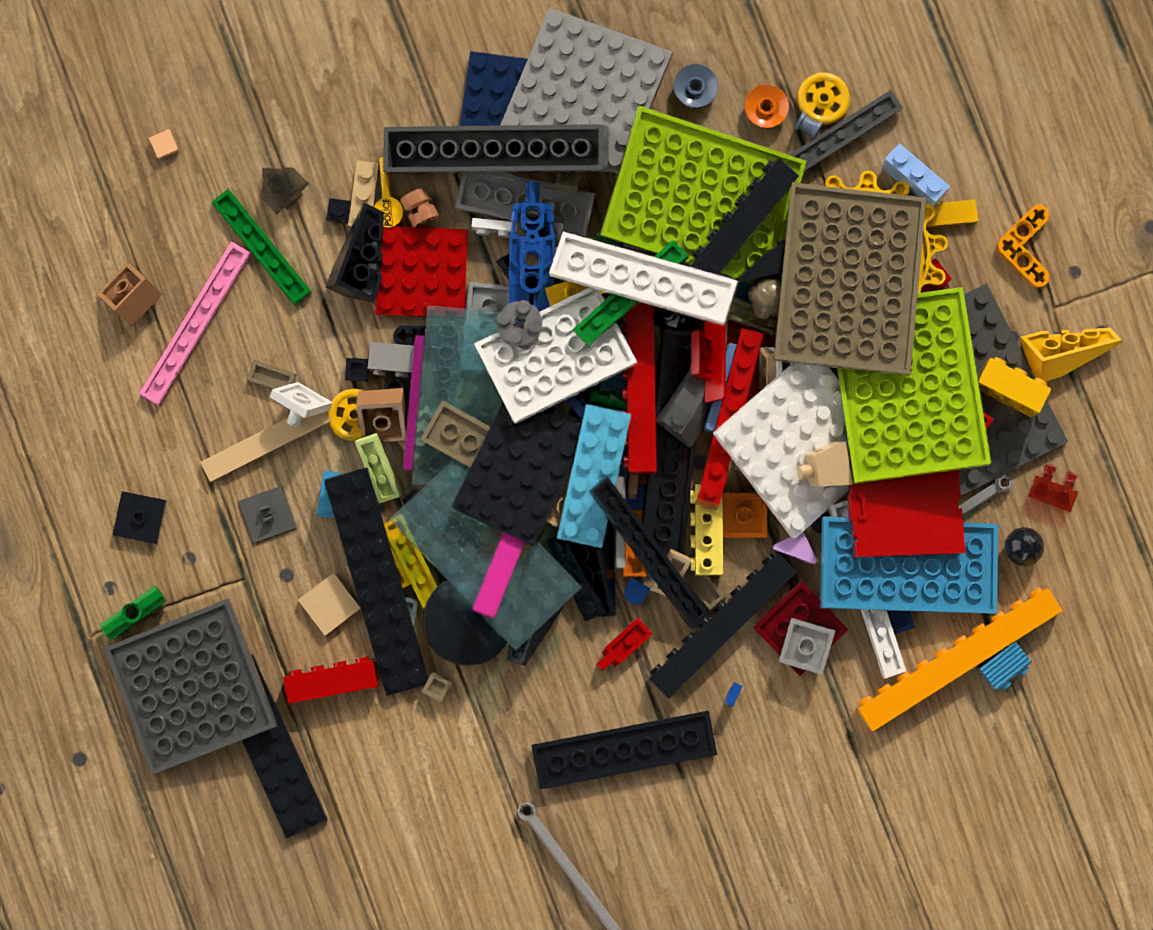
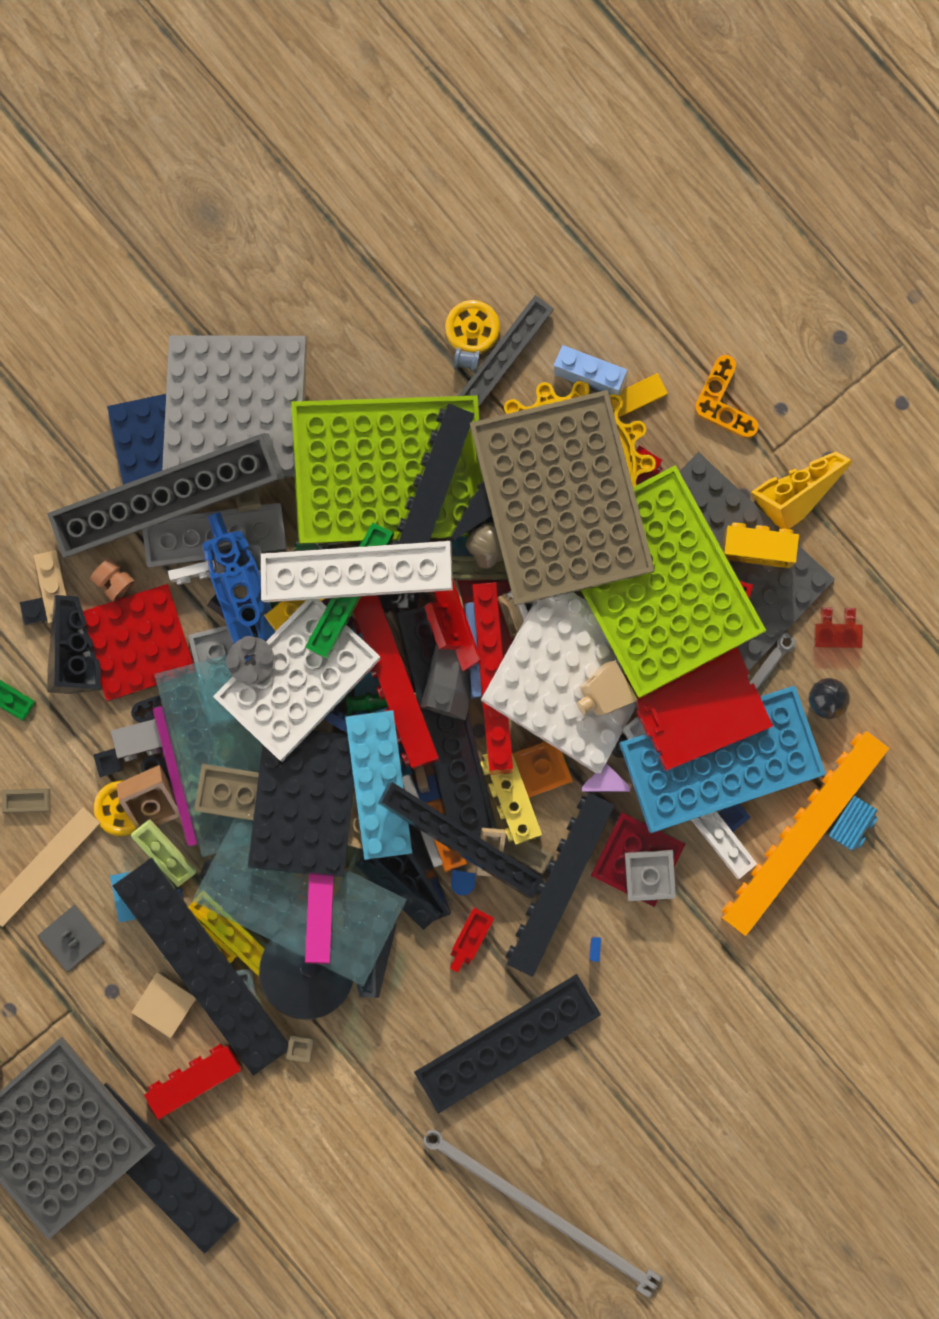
camera: 10 degrees left, 0 degrees up
white tile [270,382,333,427] -> none
yellow piece [374,157,404,228] -> none
sand blue dish [674,64,718,108] -> none
orange dish [745,84,789,128] -> none

